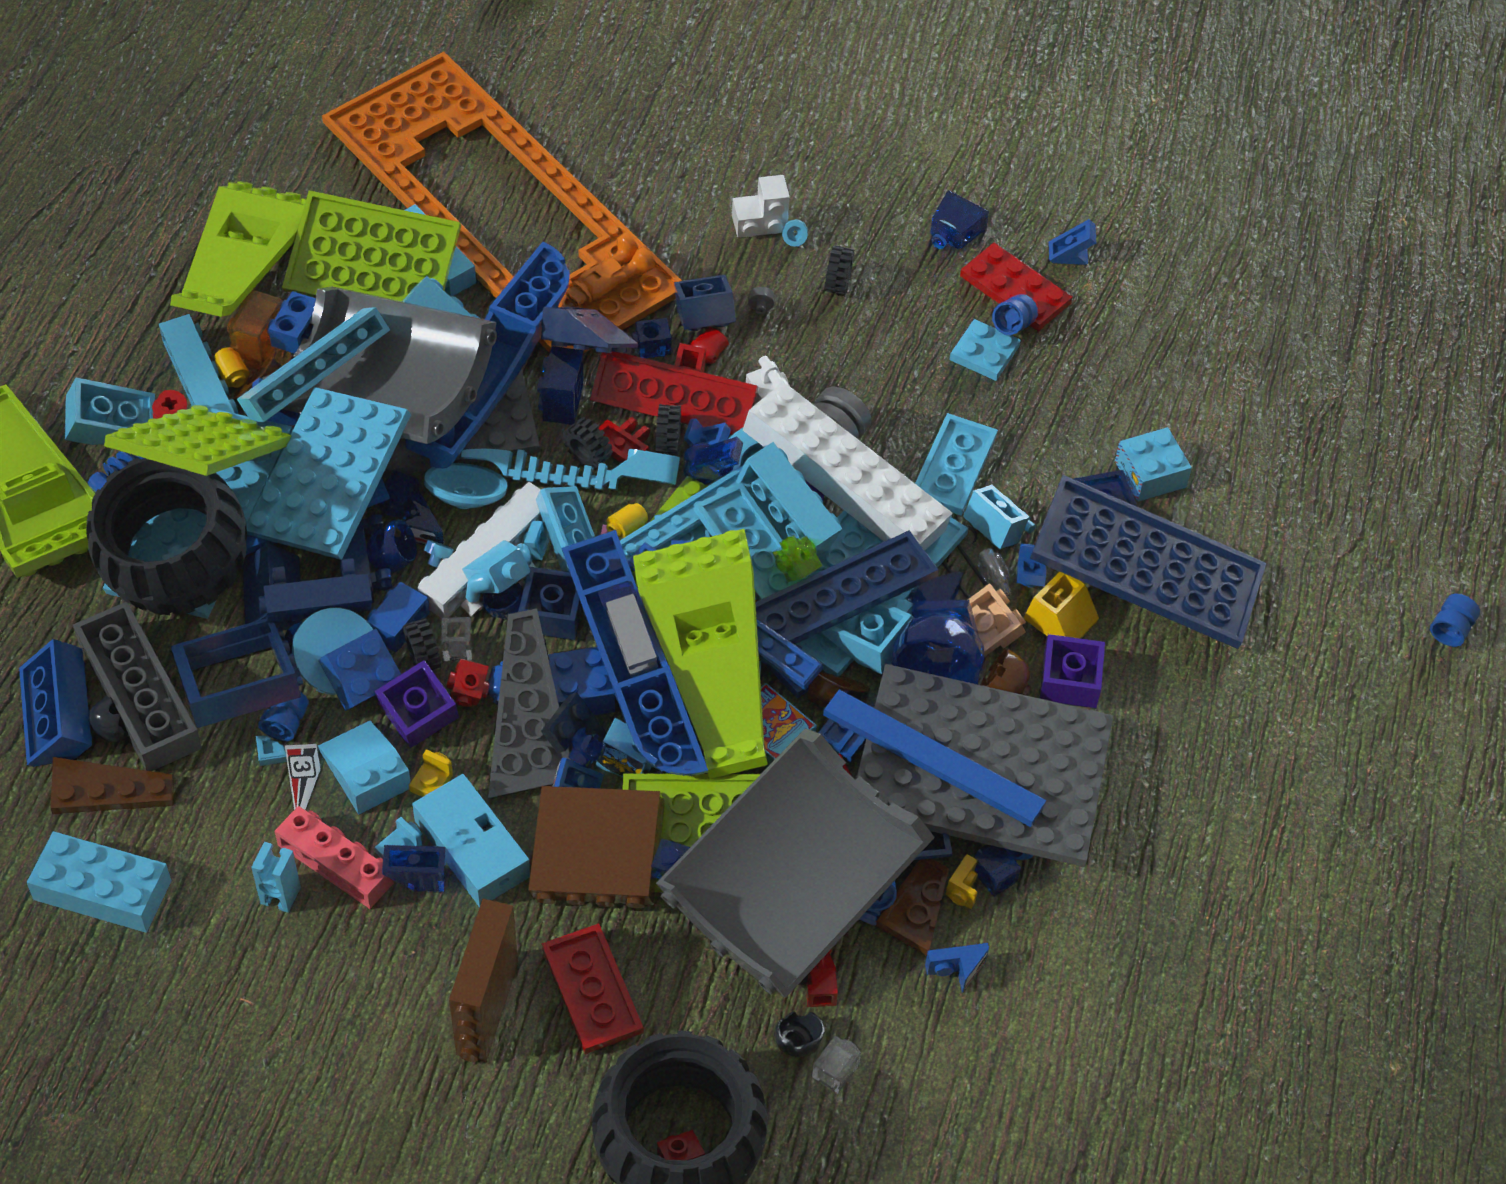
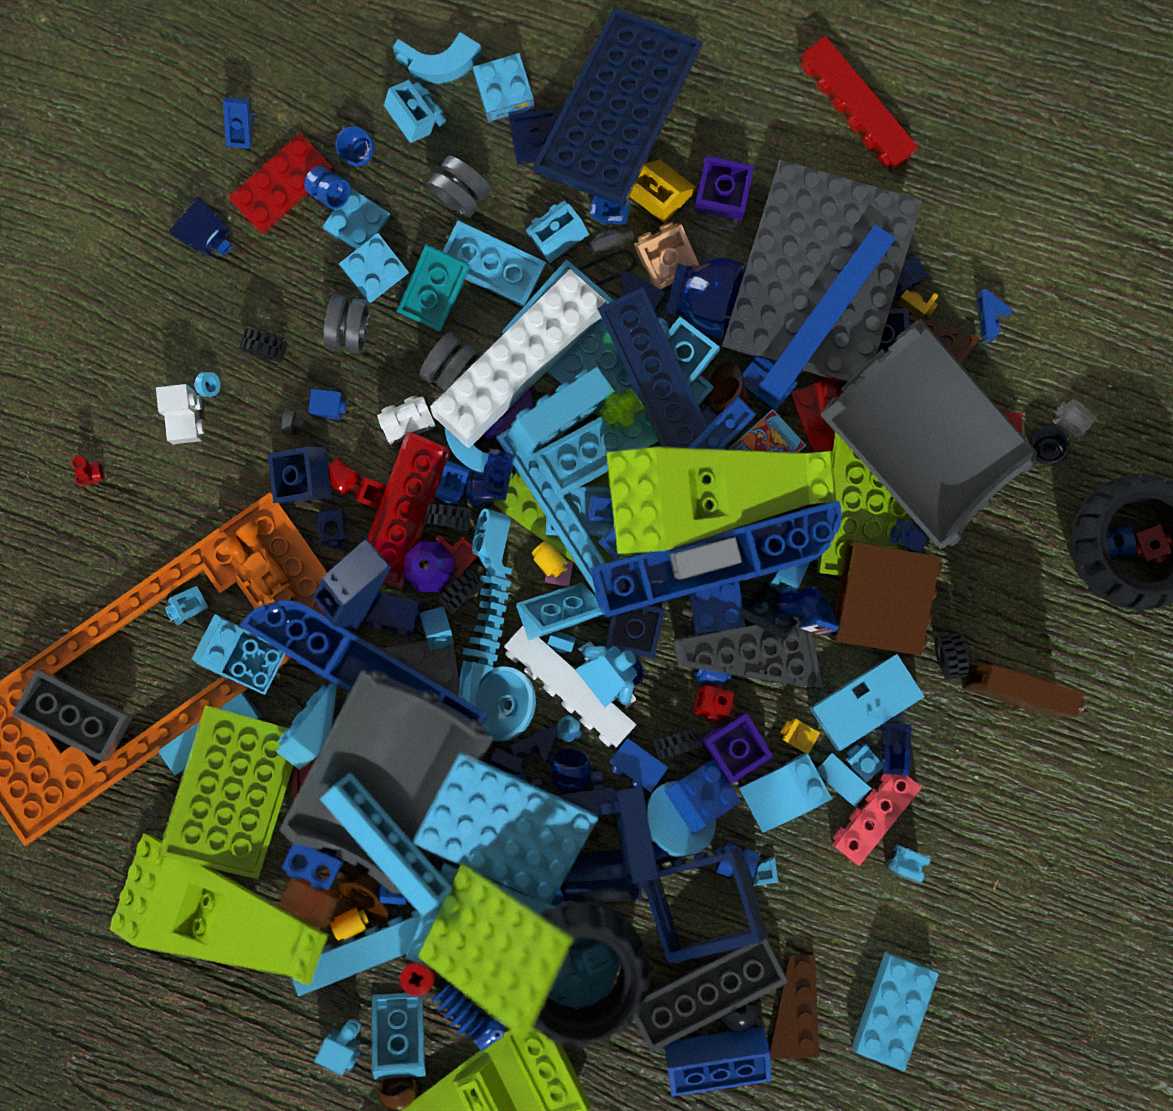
camera: 85 degrees left, 30 degrees up
sticker [285,744,320,810] -> none
clear brick [441,617,472,661] -> none
red plate [541,923,644,1054] -> none
clear blue piece [598,581,637,614] -> none
reddish brown cylinder [980,649,1031,696] -> none
none -> dark grey brick [12,669,134,762]
none -> red plate [72,456,105,487]
none -> medium azure bracket [165,586,208,625]
none -> medium azure slope [192,614,286,695]
none -> blue brick [308,389,347,420]
none -> medium azure brick [314,1018,361,1075]
none -> flat silver wheel [324,295,369,354]
none -> blue hair [335,126,376,167]
none -> medium azure brick [338,233,409,303]
none -> reddish brown hair [377,1077,417,1110]
none -> medium azure brick [384,80,447,143]
none -> medium azure arch [393,32,482,84]
none -> teal tile [396,244,471,332]
none -> dark purple cone [404,541,455,592]
none -> medium azure brick [420,606,454,650]
none -> flat silver wheel [427,155,491,217]
none -> red brick [800,36,918,172]
none -> medium azure slope [817,753,872,807]
none -> black tyre [935,632,969,680]
none -> blue wheel [1106,524,1137,560]

